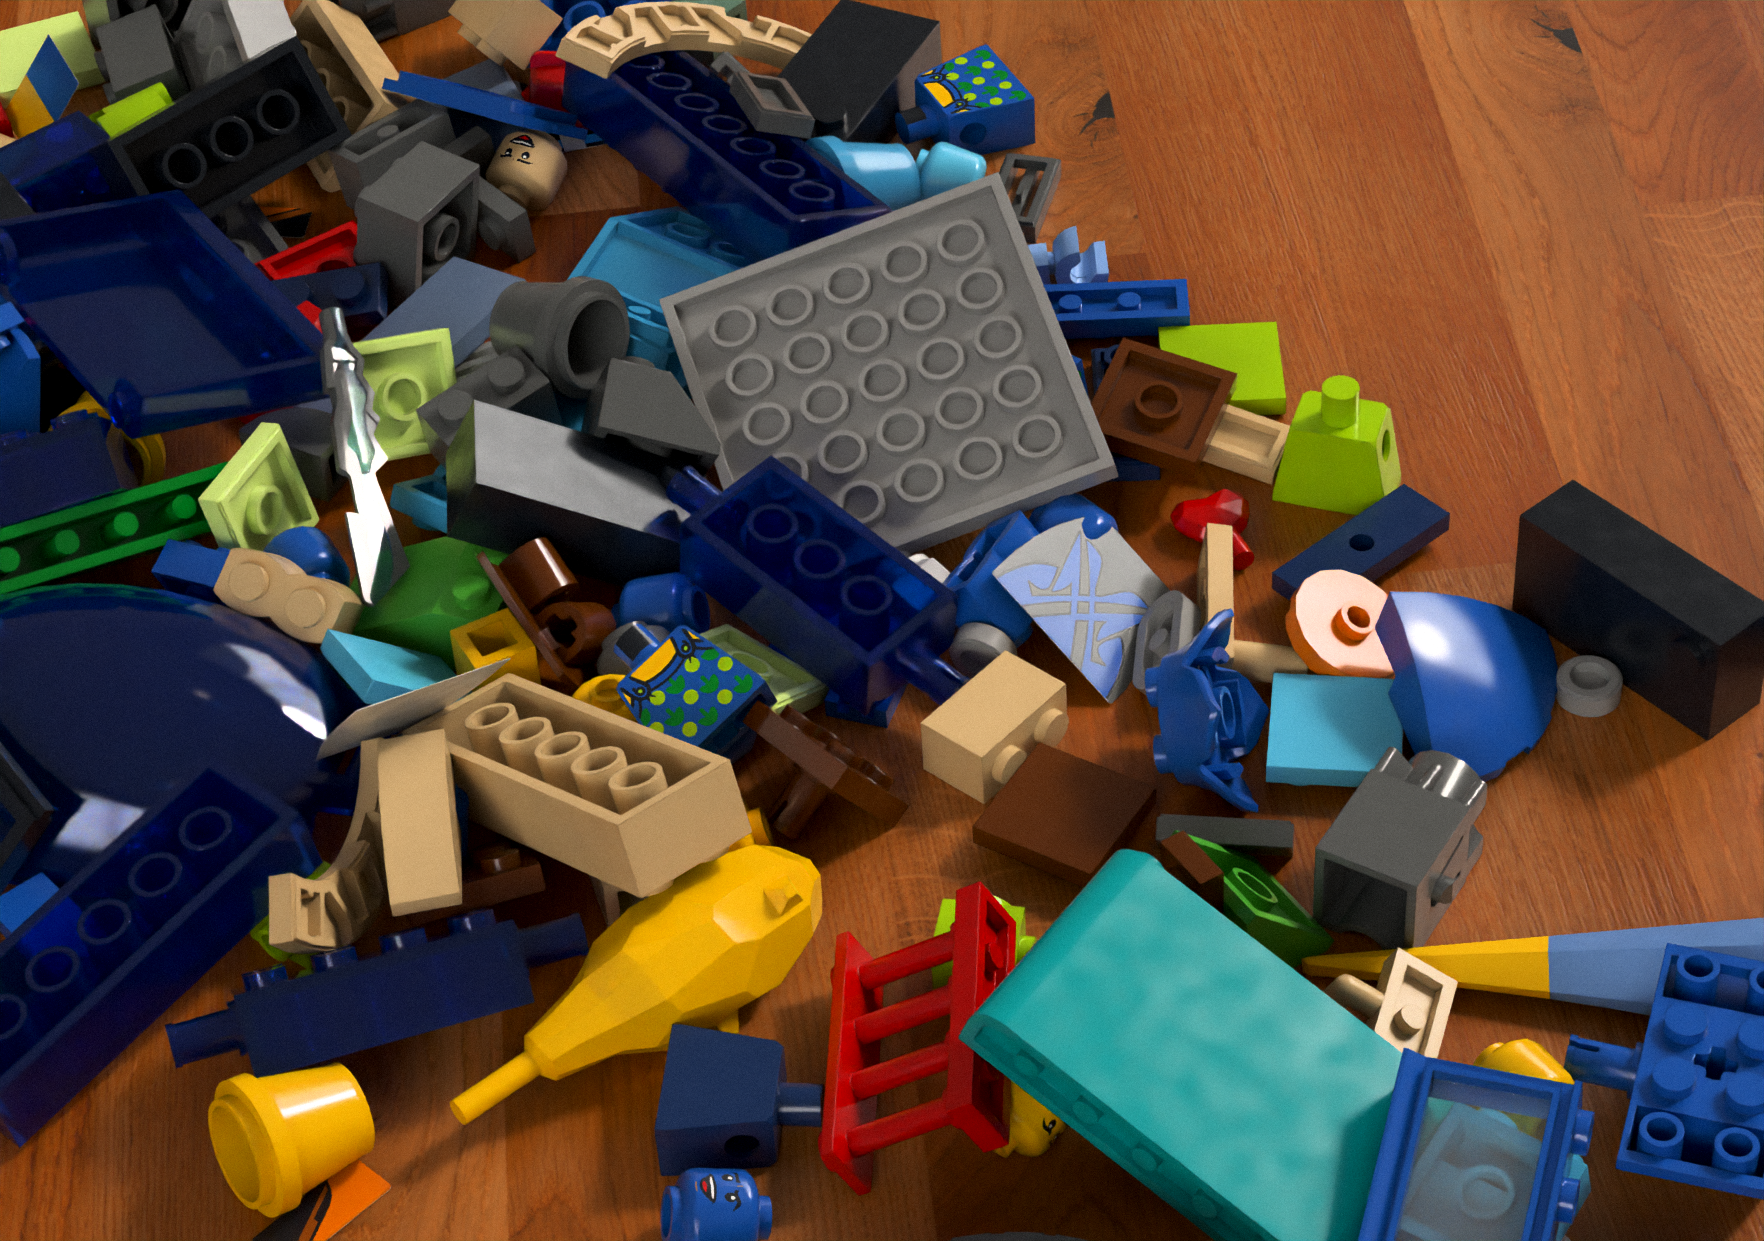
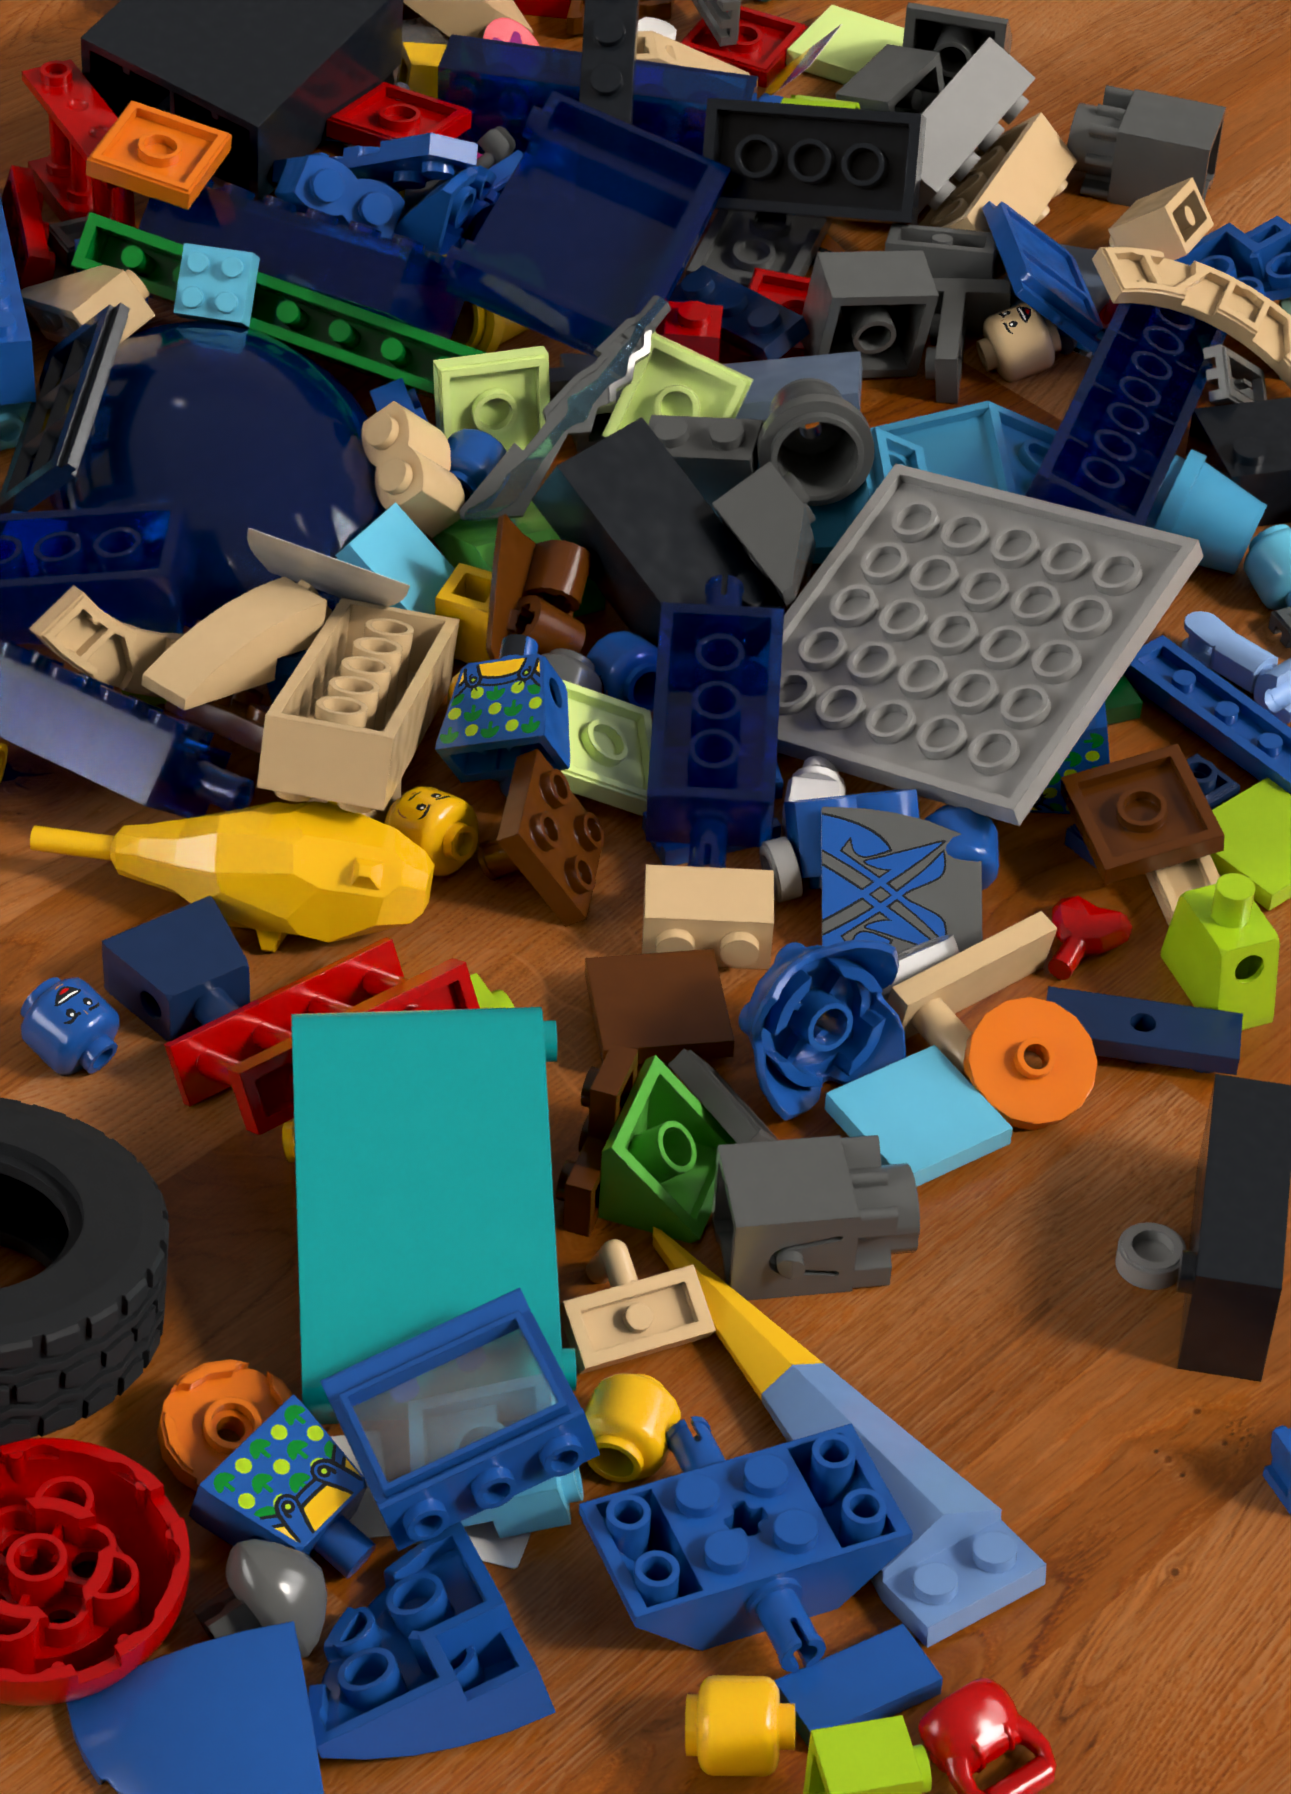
camera: 45 degrees right, 0 degrees up
dark grey tile [730,71,815,139] -> none
blue brick [1374,591,1558,782] -> none

